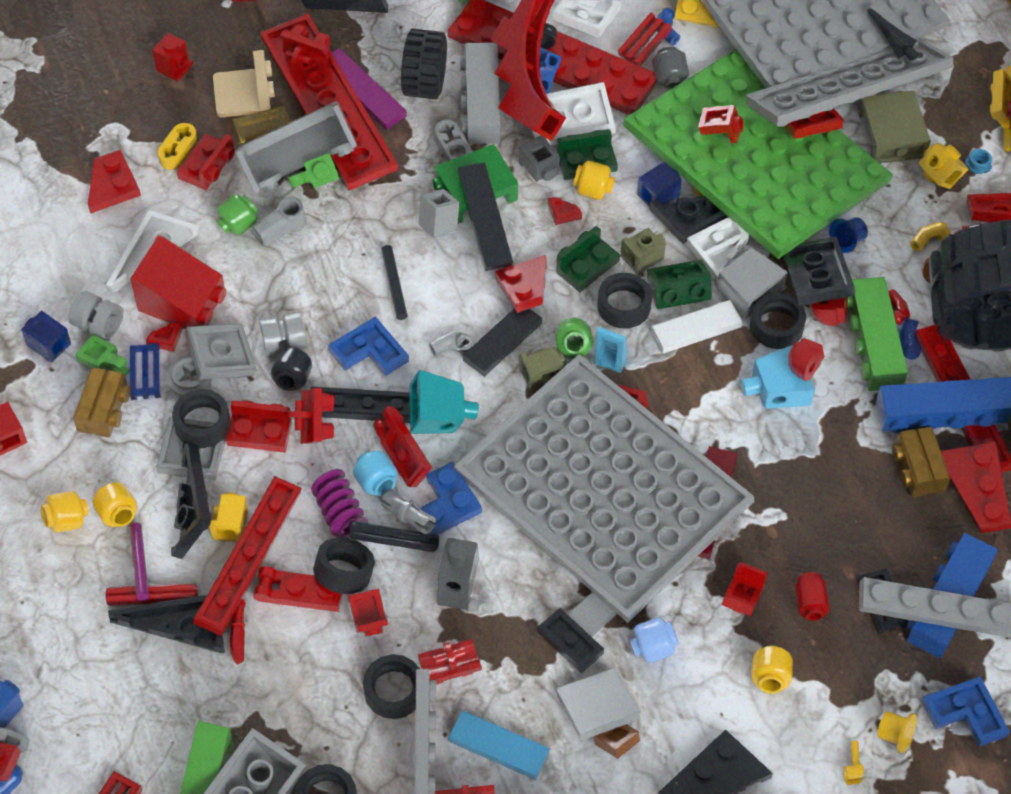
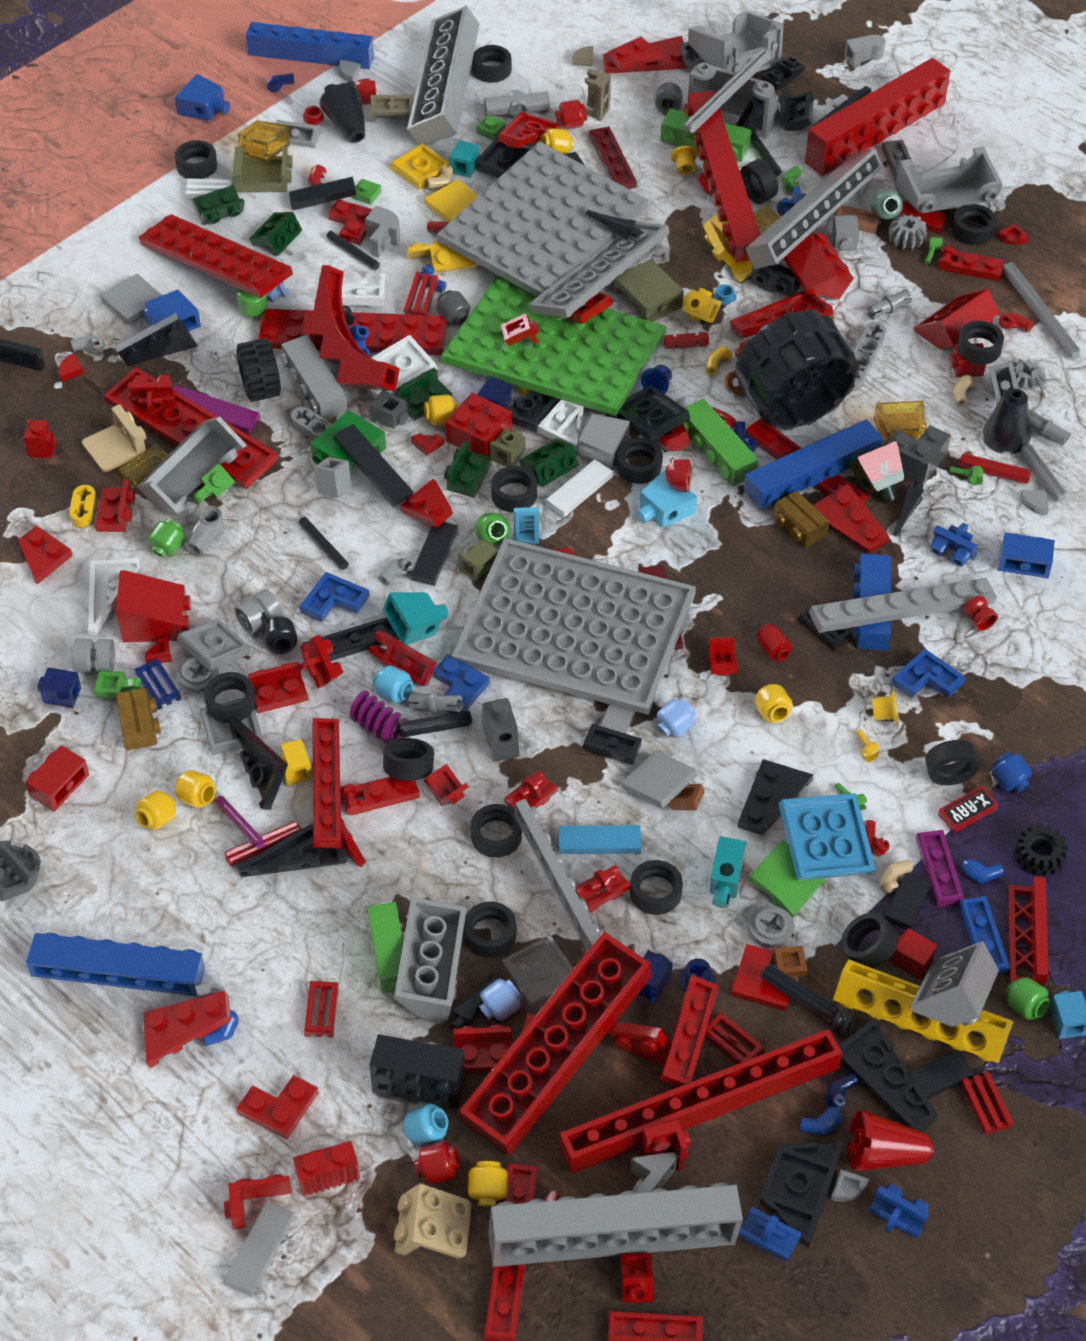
camera: 25 degrees left, 5 degrees down
none -> red brick [445,393,512,457]
none -> red axle [663,332,709,349]

